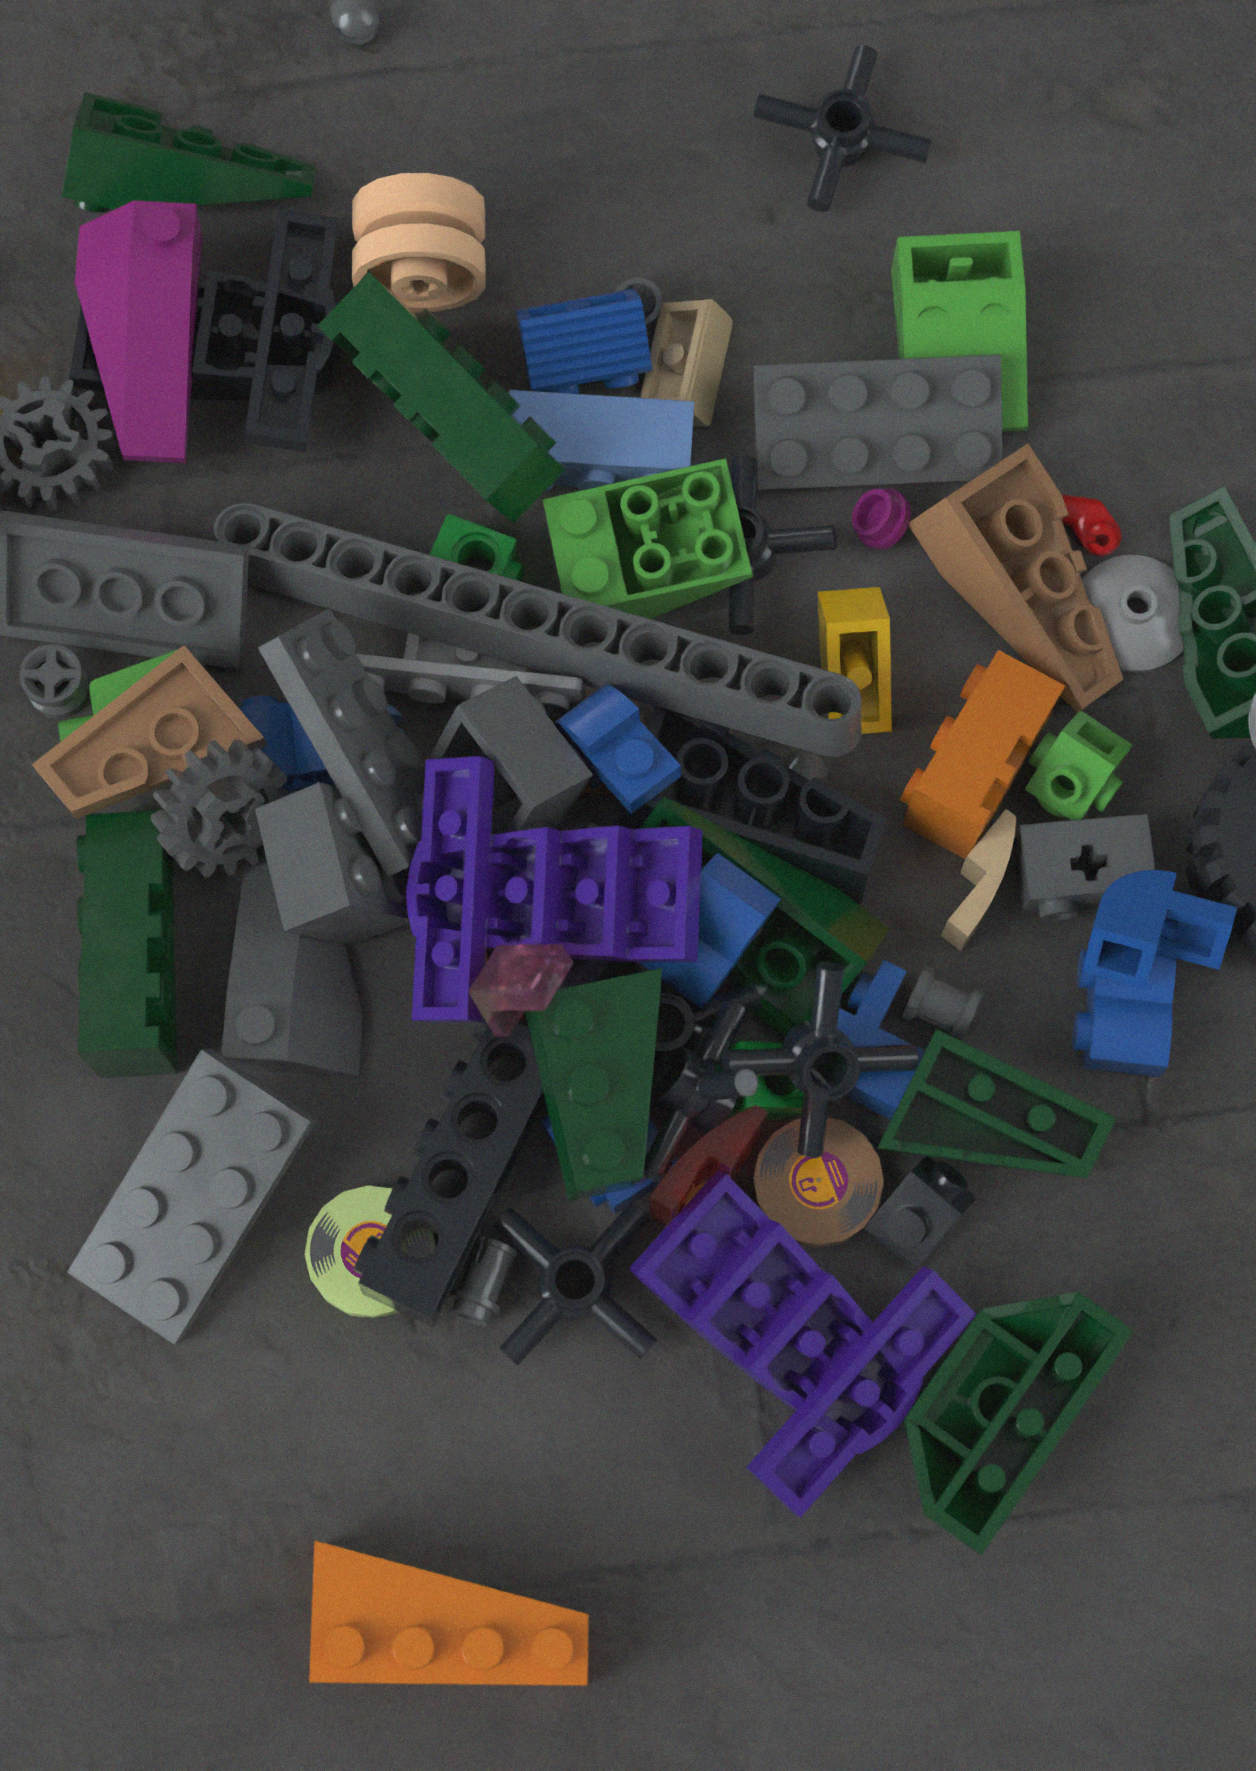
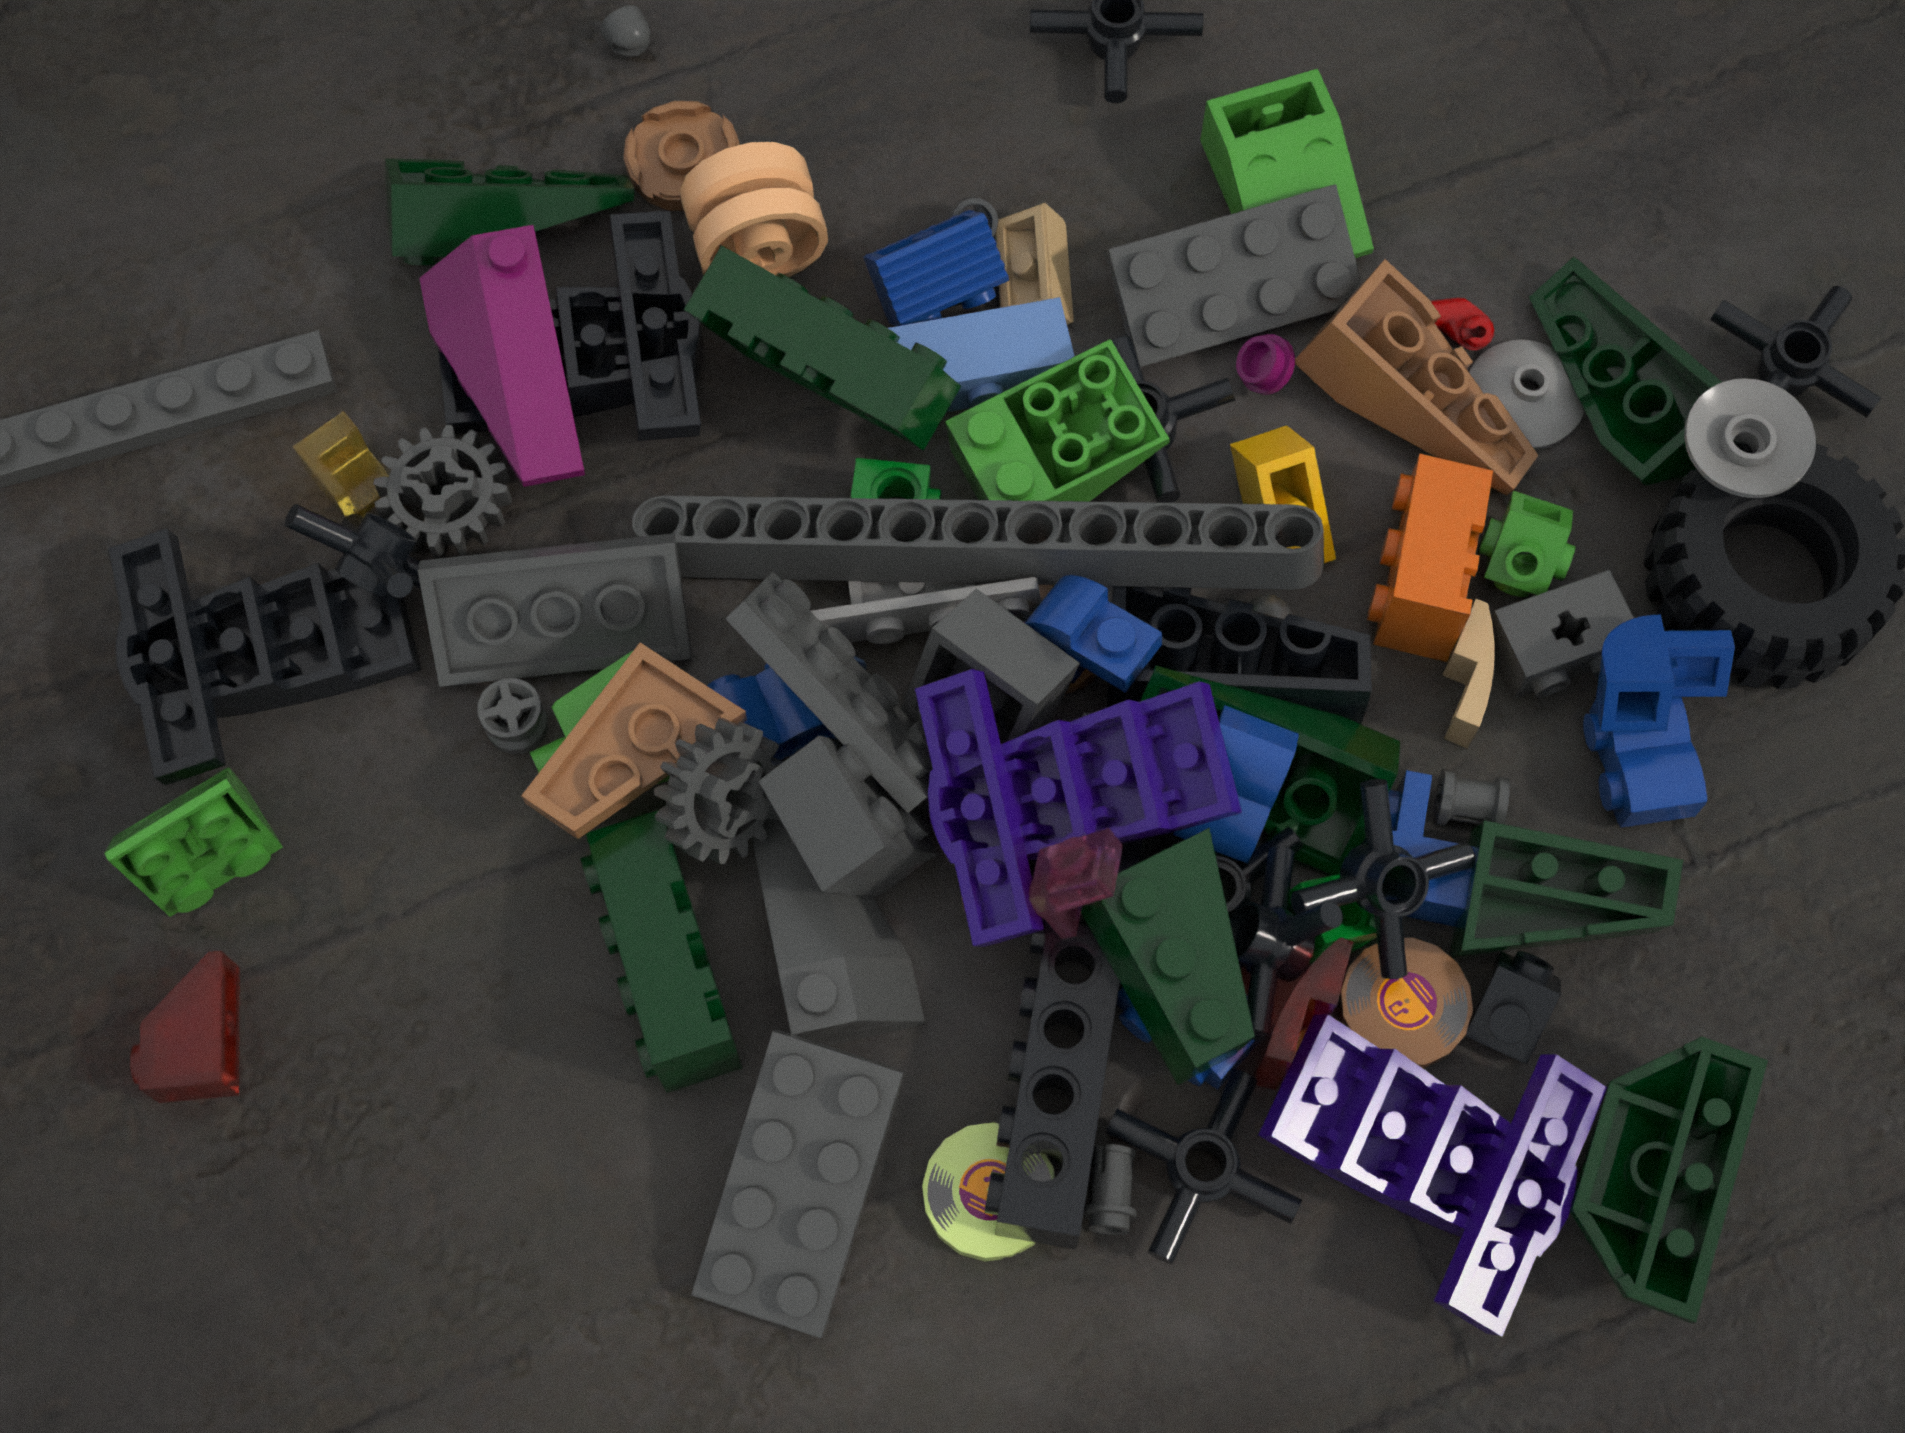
camera: 15 degrees left, 5 degrees down
none -> medium nougat tile [624,101,740,211]

